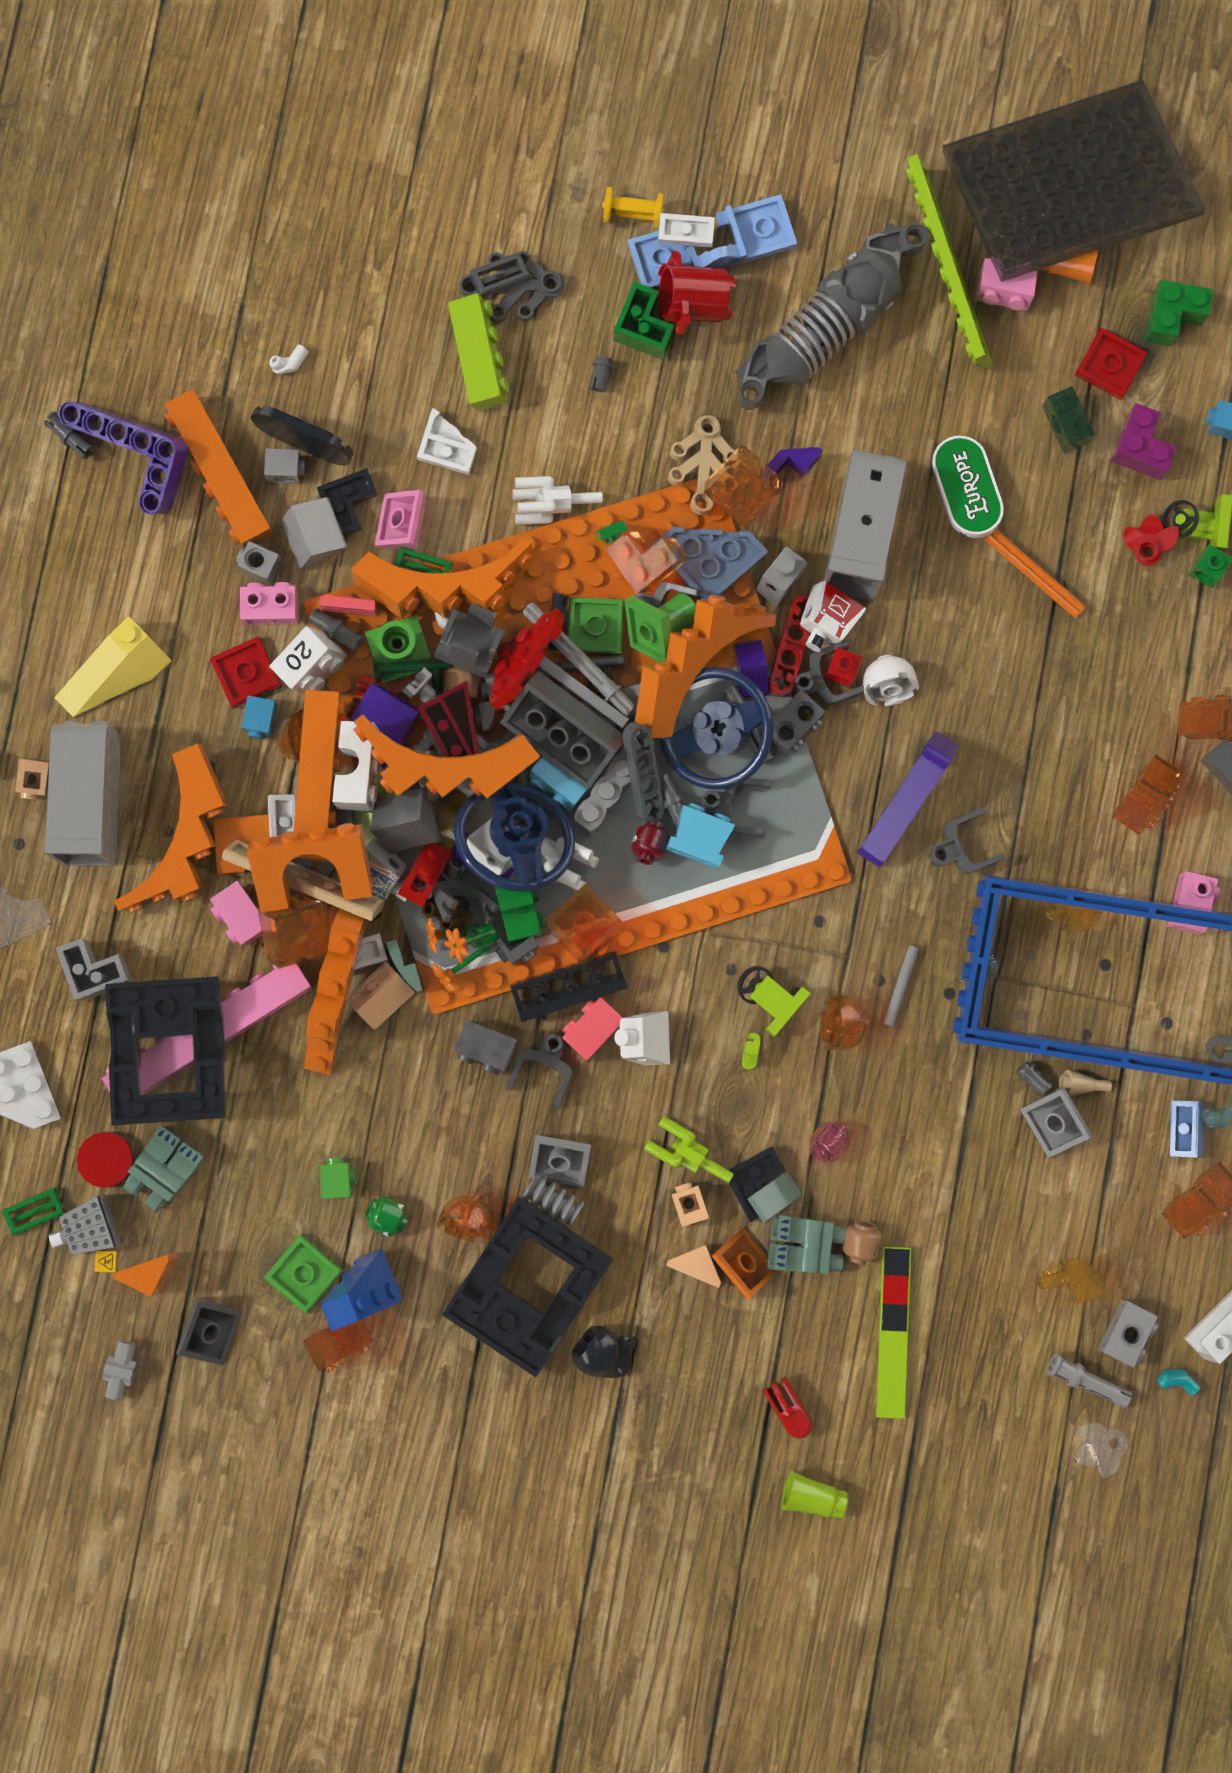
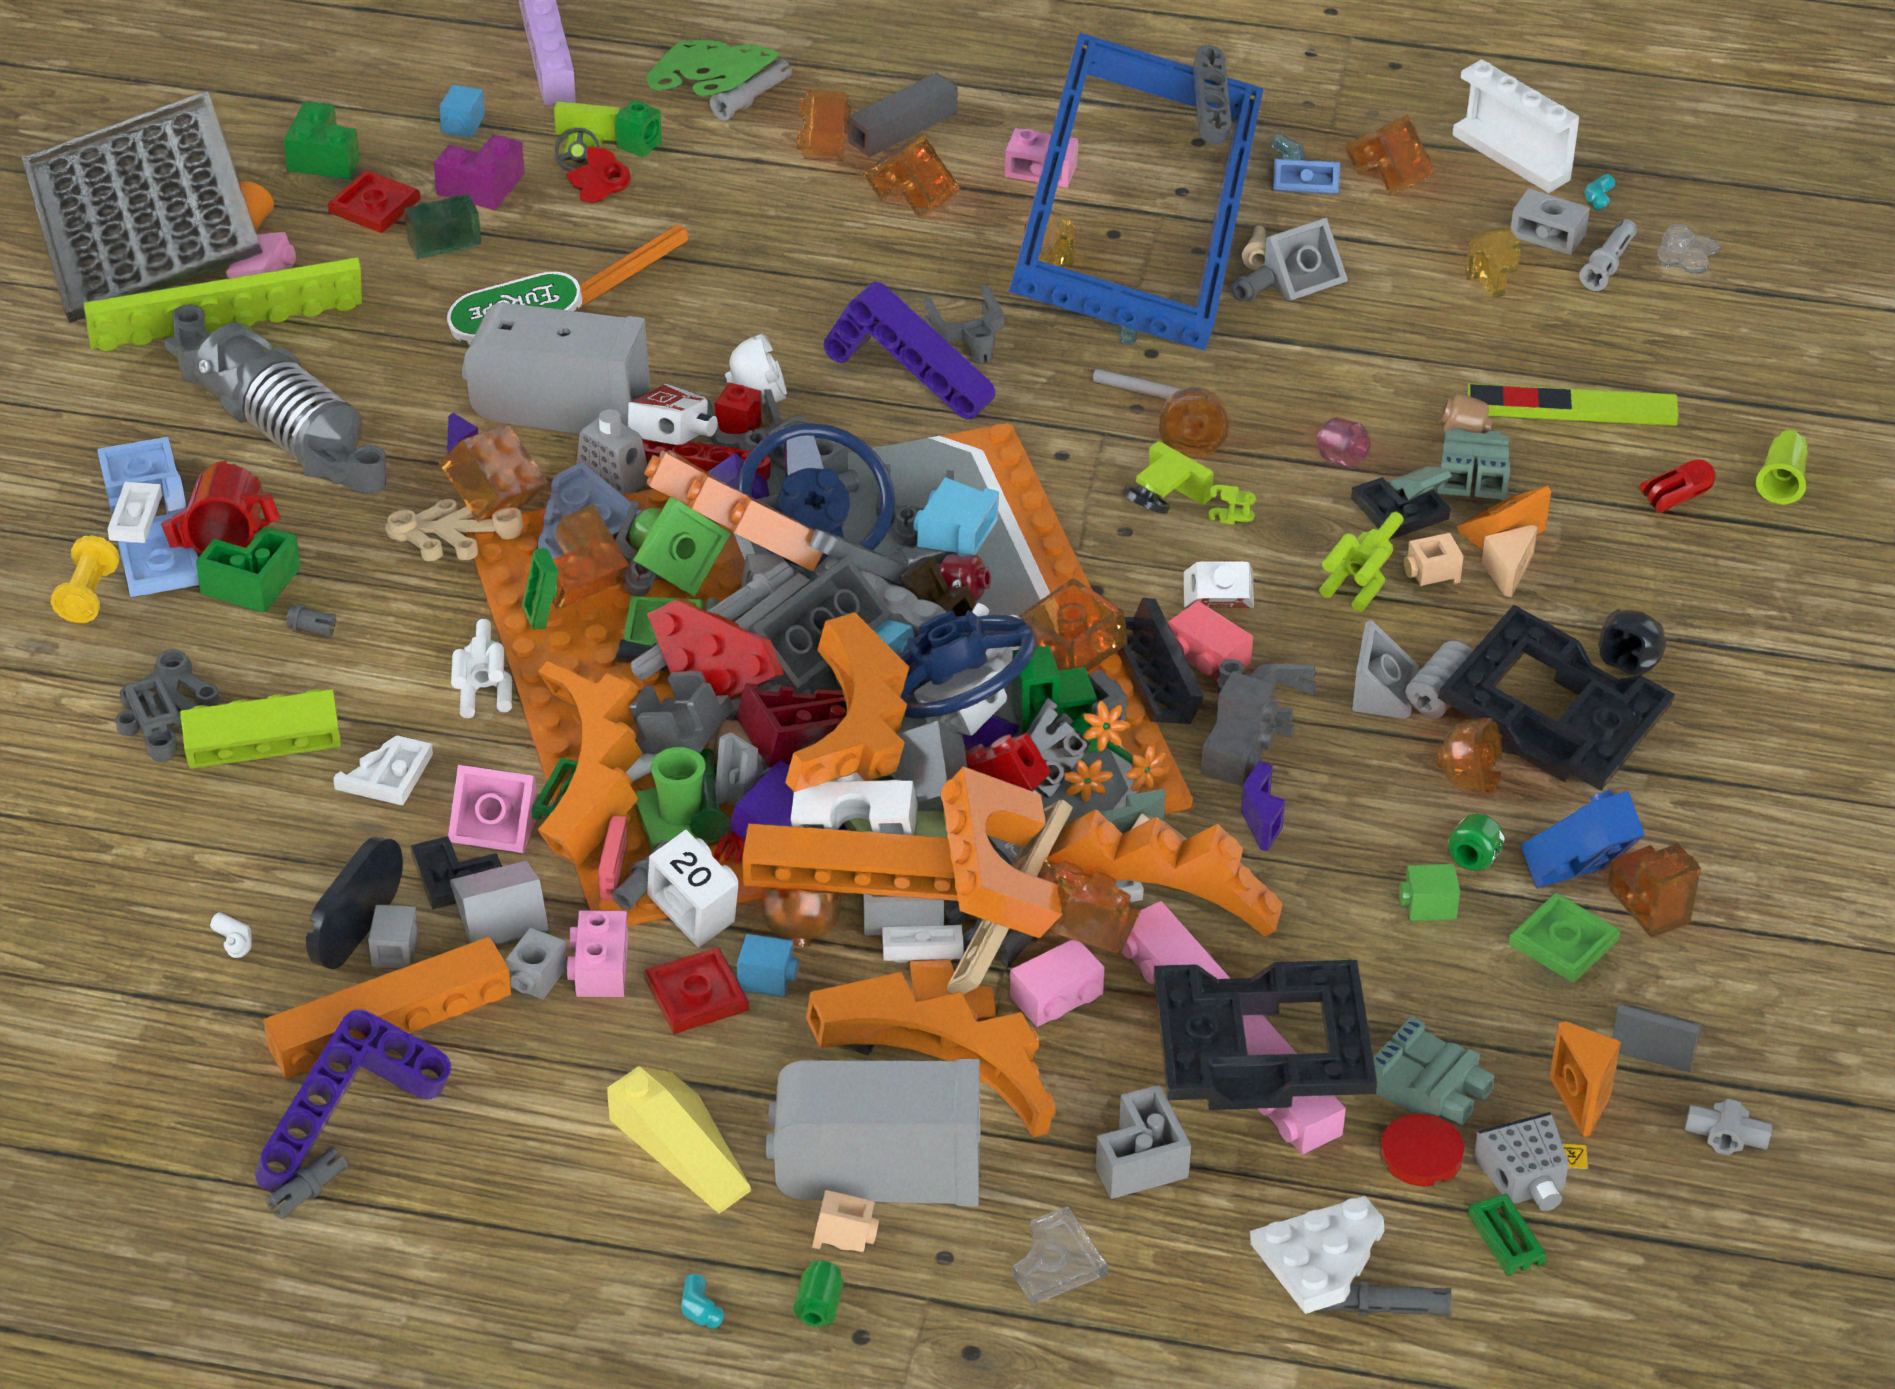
camera: 85 degrees left, 40 degrees down
none -> dark brown brick [900,556,976,617]
none -> dark purple slope [1241,761,1286,851]

